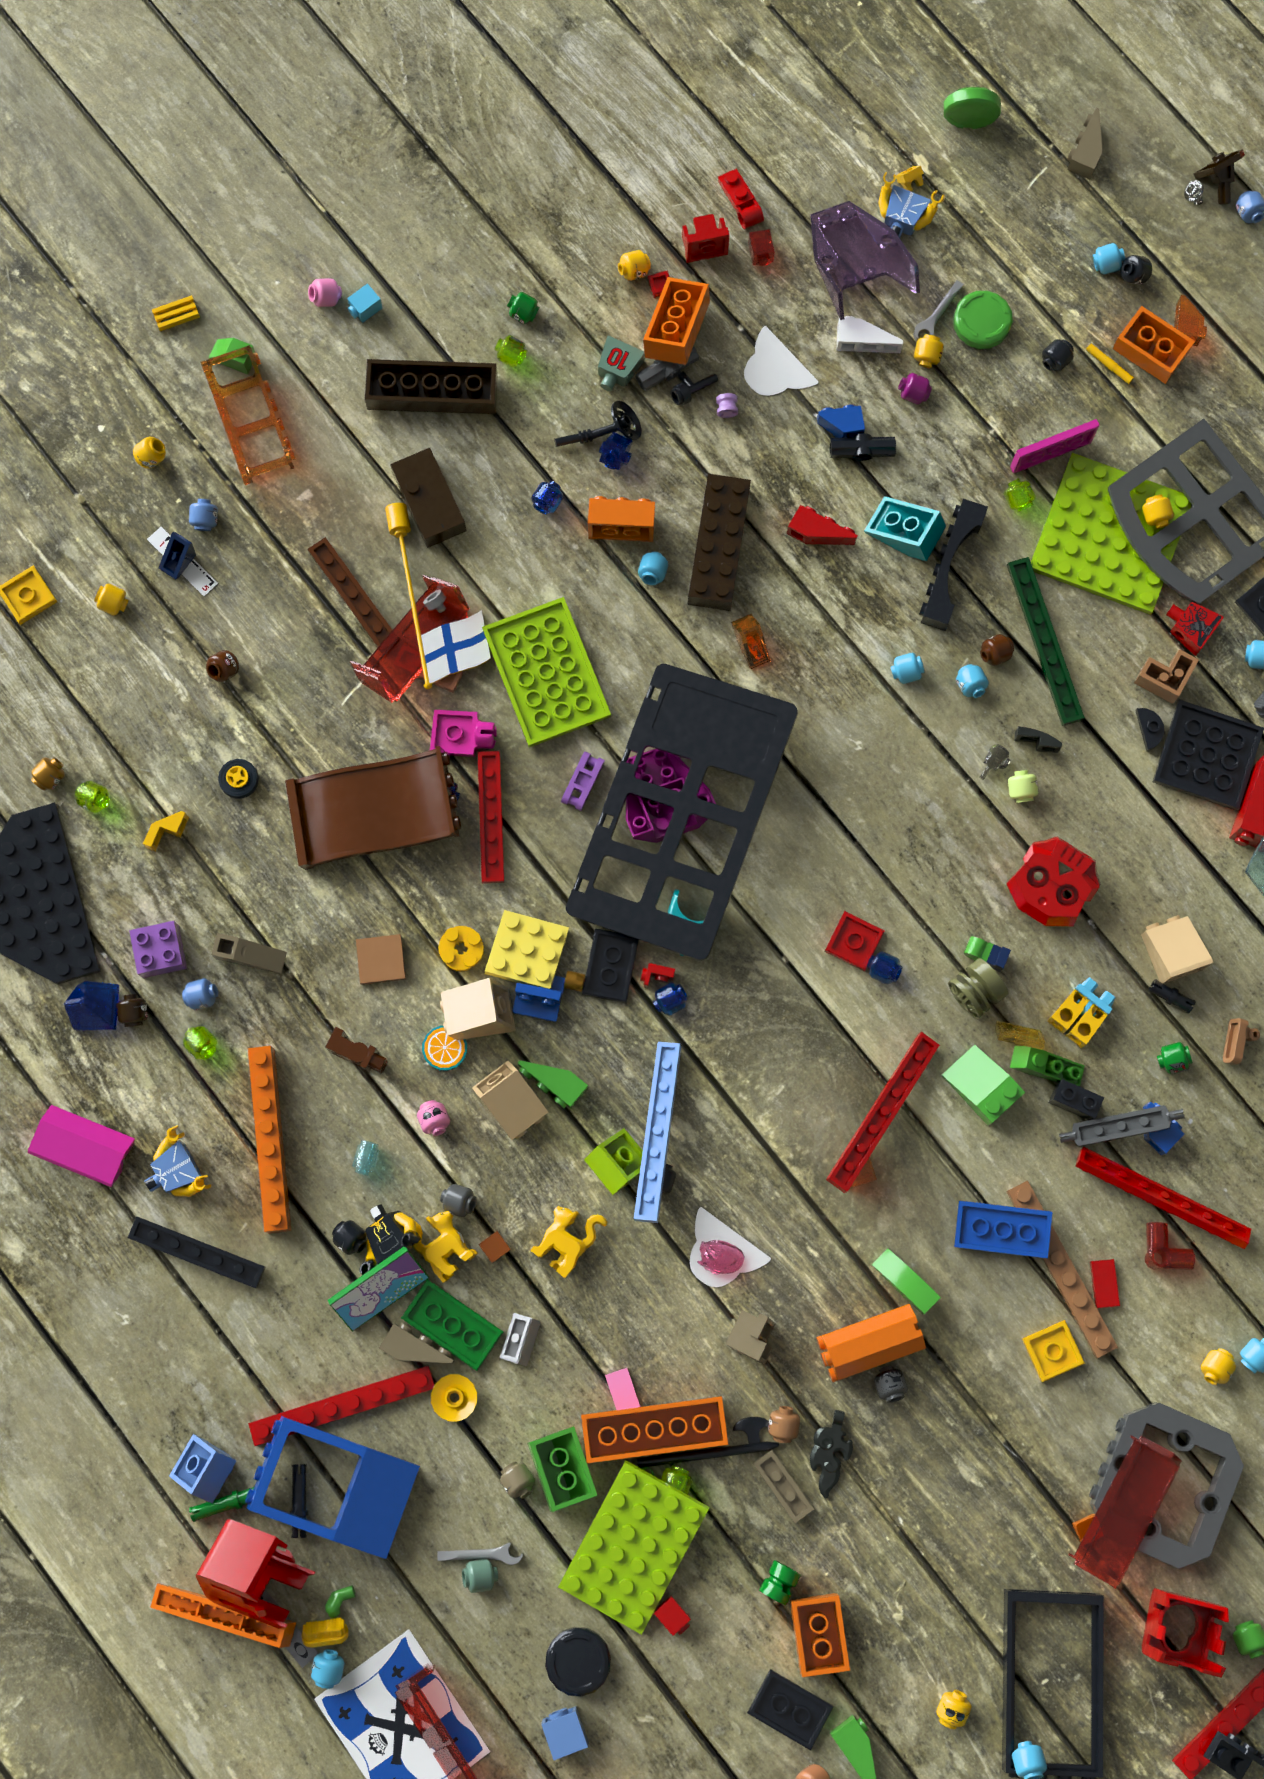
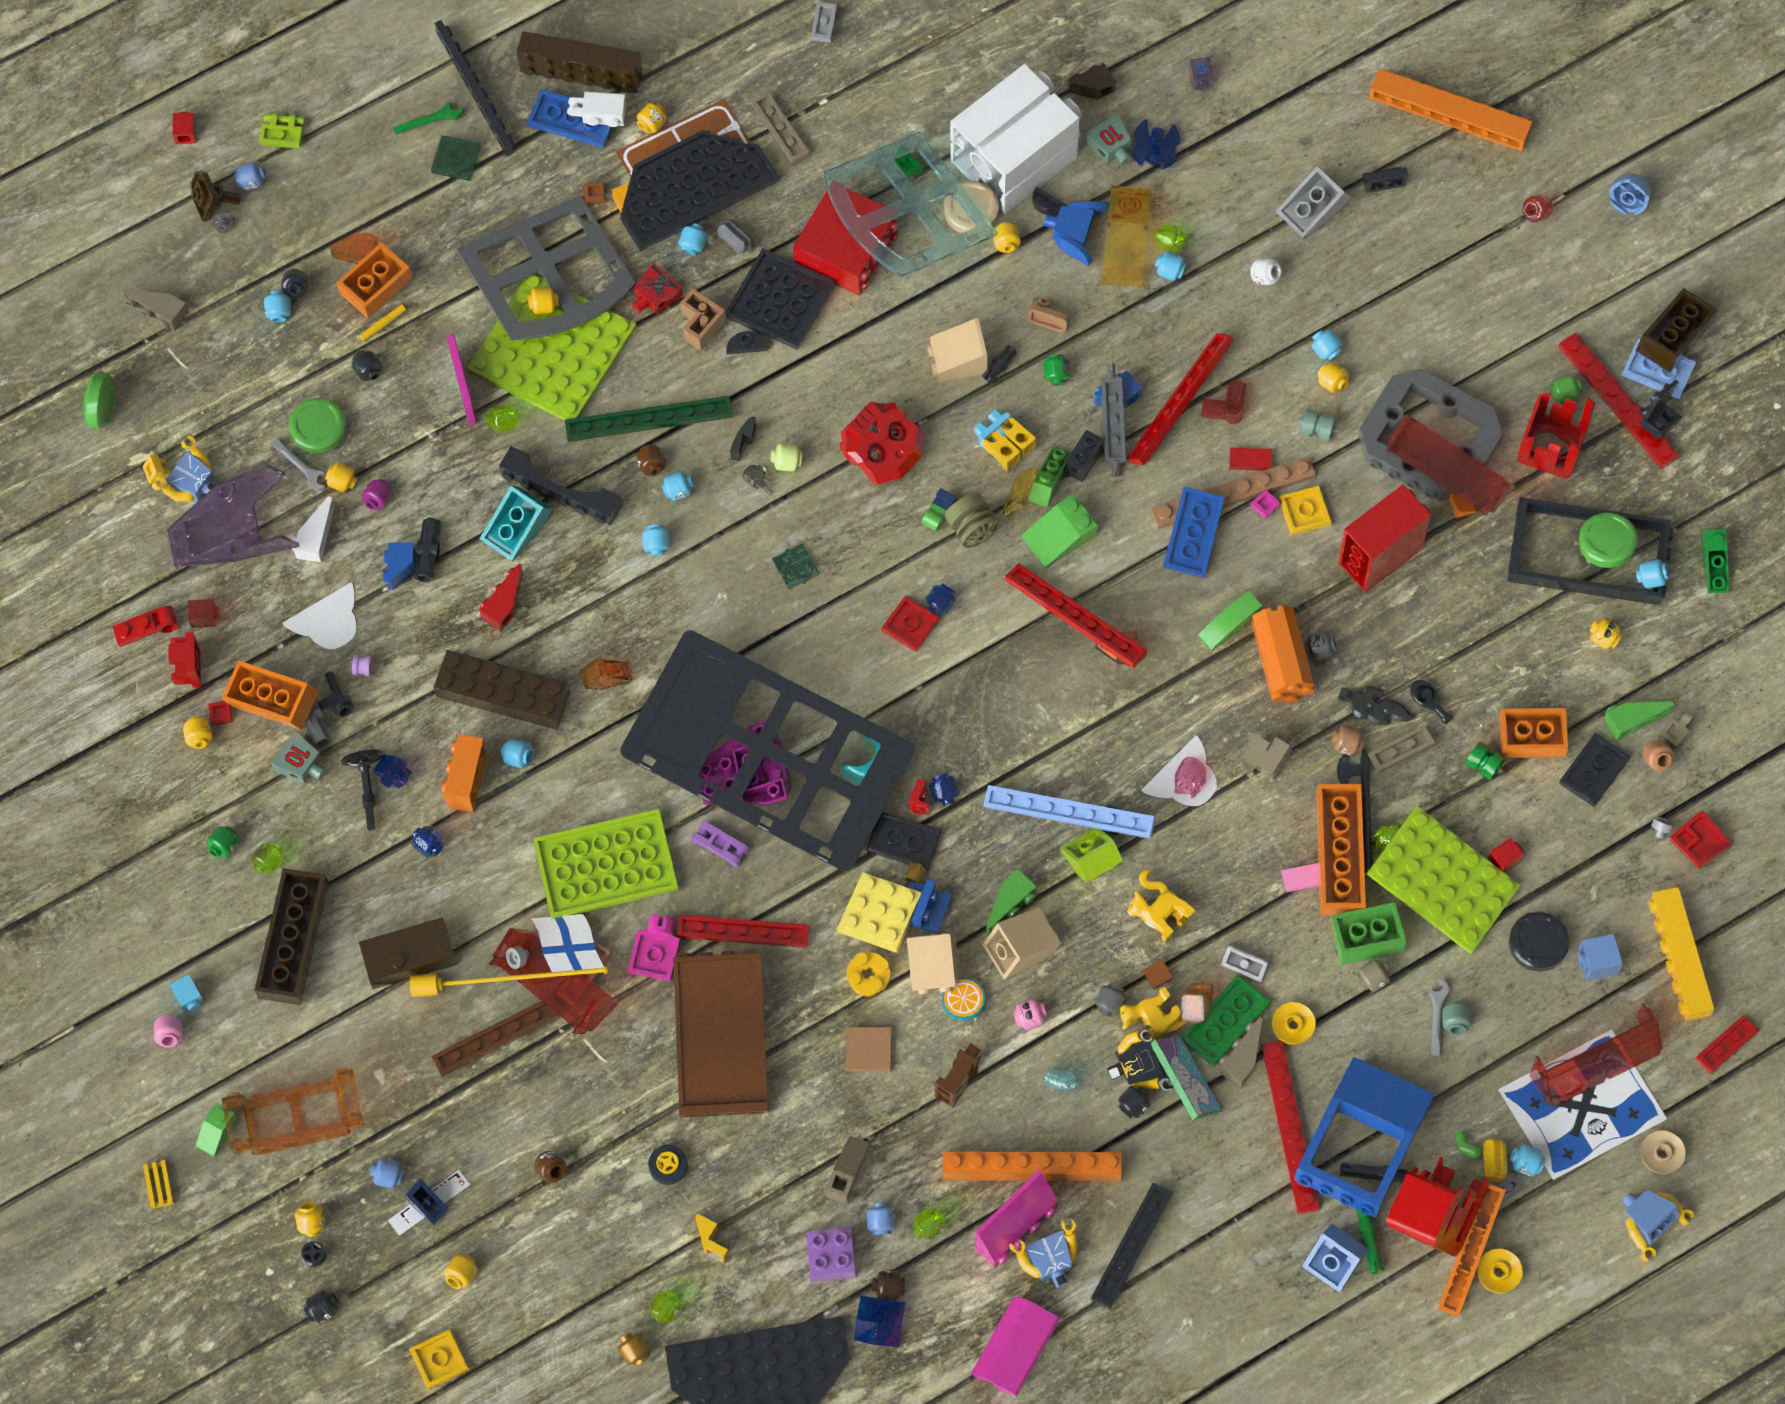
camera: 80 degrees left, 10 degrees down
none -> black wheel [301,1241,326,1267]
none -> black head [304,1290,339,1323]
none -> clear green piece [772,543,819,590]
none -> dark pink slope [975,1170,1057,1267]
none -> clear orange slope [1181,983,1213,1024]
none -> dark pink plate [1250,490,1281,520]
none -> sand green wheel [1297,408,1339,442]
none -> red brick [1338,484,1431,593]
none -> black piece [1410,680,1452,724]
none -> yellow dish [1477,1249,1523,1293]
none -> bright green piece [1578,512,1638,568]

